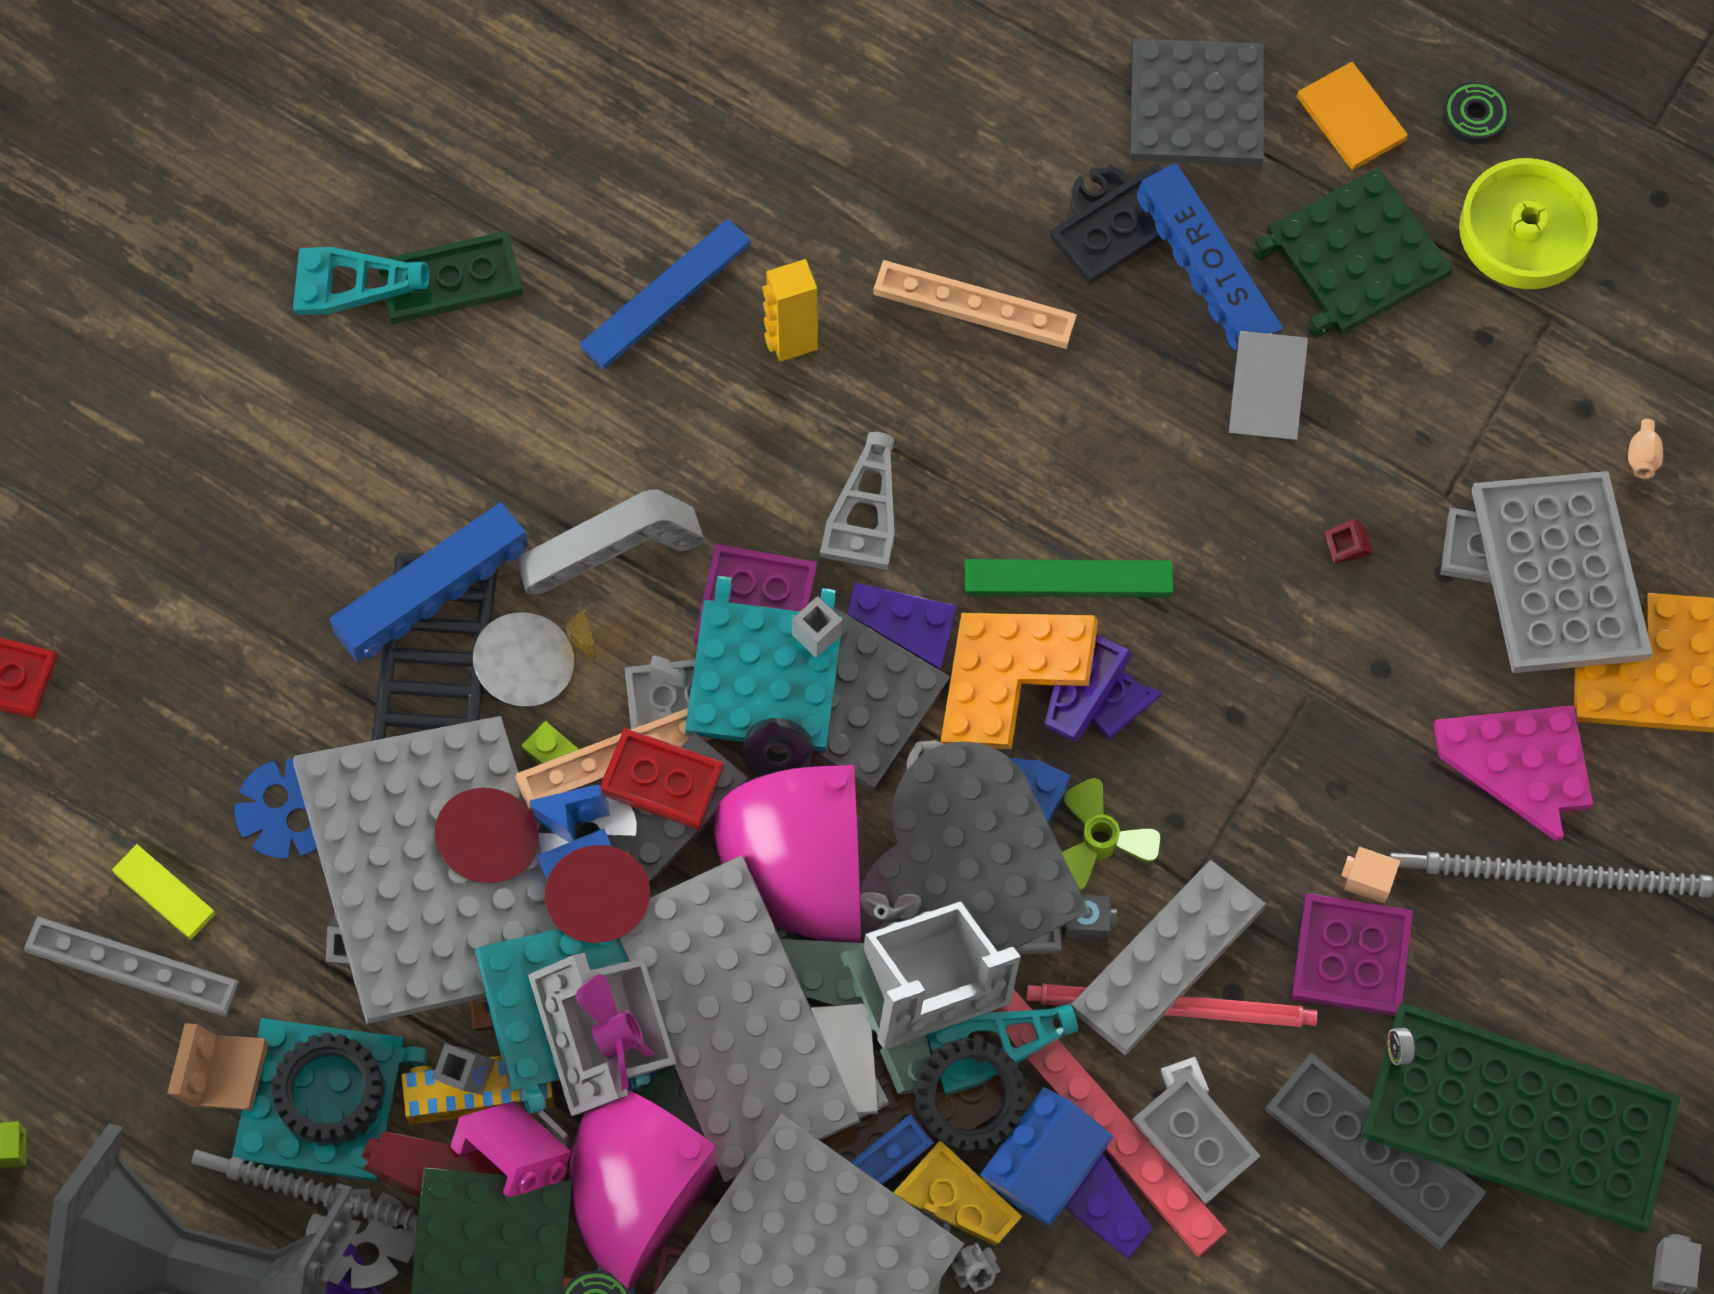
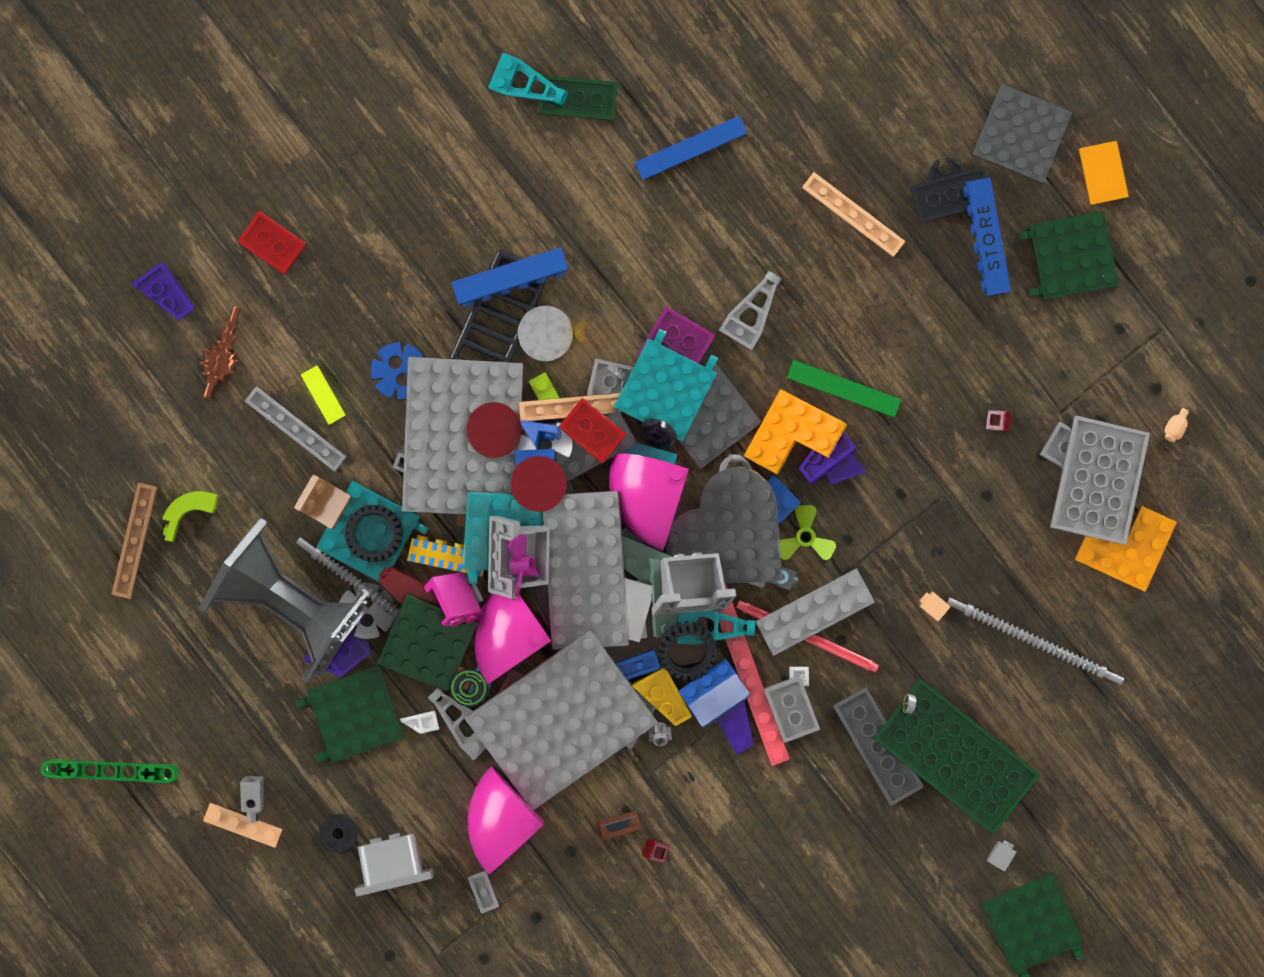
camera: 20 degrees right, 20 degrees up
dark grey brick [432,1044,495,1095] -> none
light grey beam [516,489,704,595] -> none
yellow brick [762,259,818,362] -> none
light grey brick [792,596,843,658] -> none
dark purple wing [847,583,957,671] -> none
light grey plant [860,892,921,930] -> none
light grey tile [1228,331,1308,440] -> none
magenta plate [1291,893,1413,1016] -> none
dark pink wing [1433,705,1593,841] -> none
black tile [1443,82,1509,144] -> none
neon yellow piece [1459,158,1598,289] -> none

